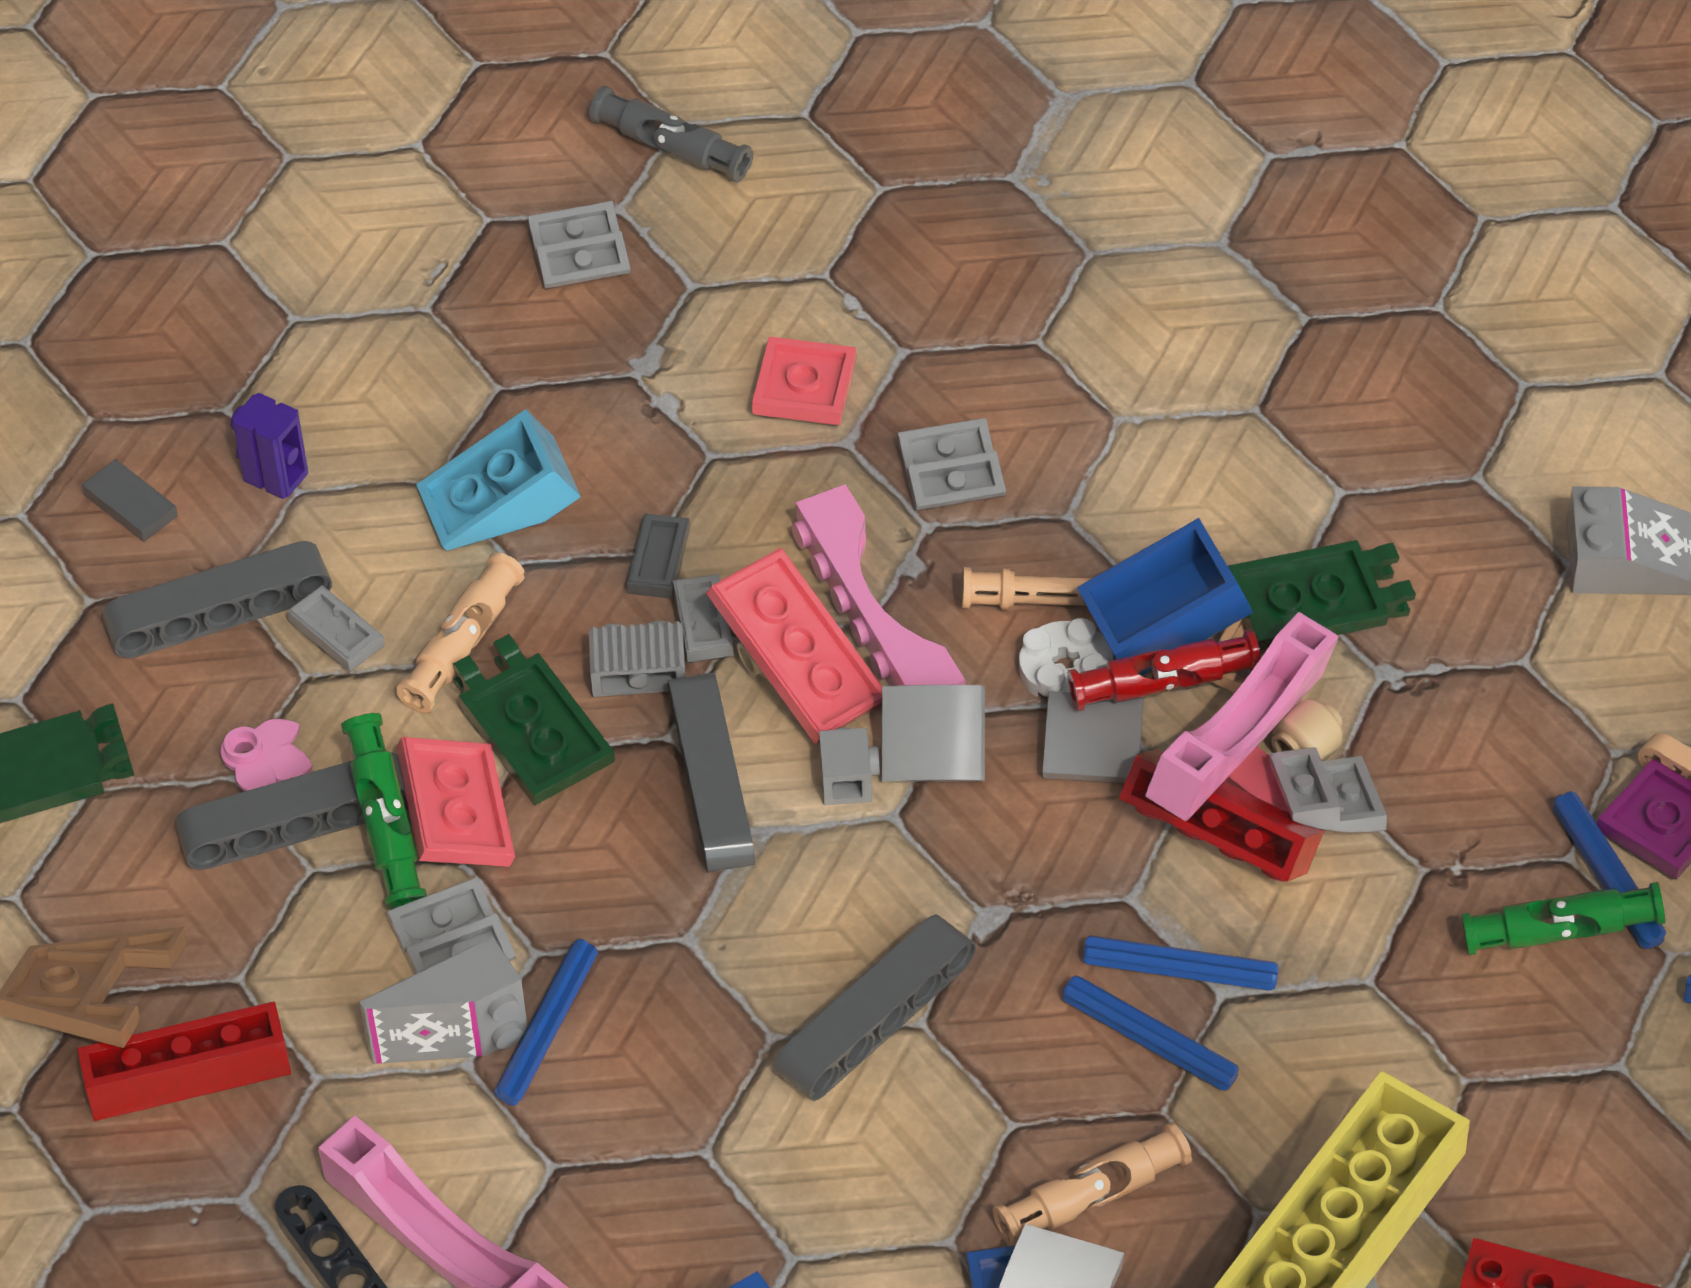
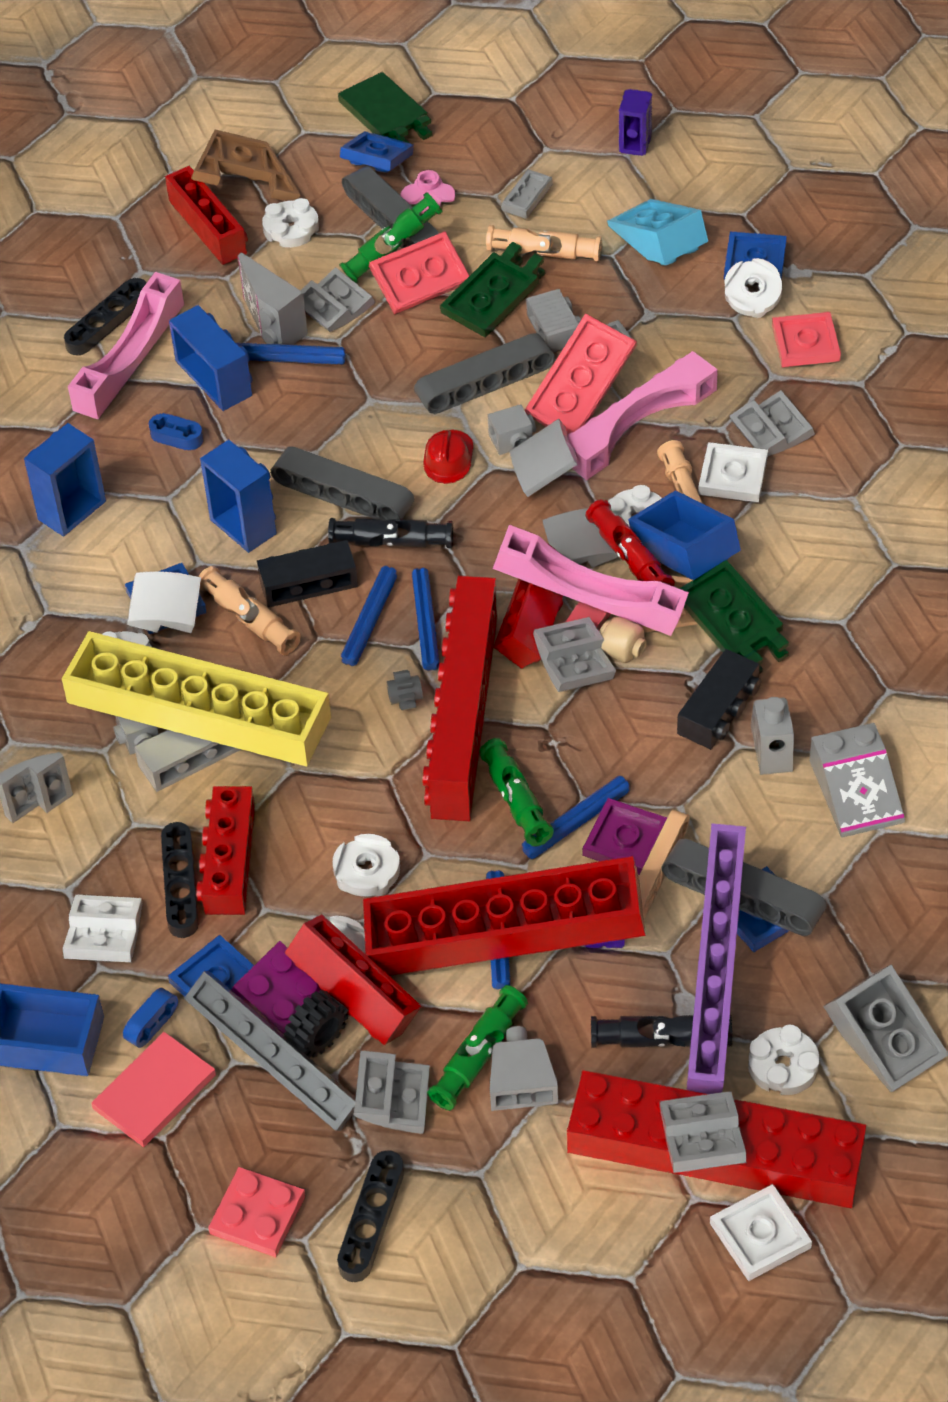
camera: 75 degrees right, 0 degrees up
dark grey tile [82,459,178,542] -> none
dark grey beam [102,541,332,658] -> none
light grey slope [528,201,631,289] -> none
dark grey tile [627,513,690,599] -> none
none -> blue beam [148,413,203,450]
none -> blue piece [169,305,253,411]
none -> blue piece [200,439,277,553]
none -> black brick [257,540,358,608]
none -> white plate [262,198,319,248]
none -> black piece [328,518,453,548]
none -> white plate [332,834,400,897]
none -> blue plate [340,131,414,172]
none -> dark grey gear [386,669,423,710]
none -> red piece [423,429,474,484]
none -> red brick [423,576,498,822]
none -> black brick [677,649,761,750]
none -> white plate [698,442,768,502]
none -> blue plate [724,231,787,281]
none -> white plate [725,259,782,318]
none -> light grey torso [751,697,794,775]

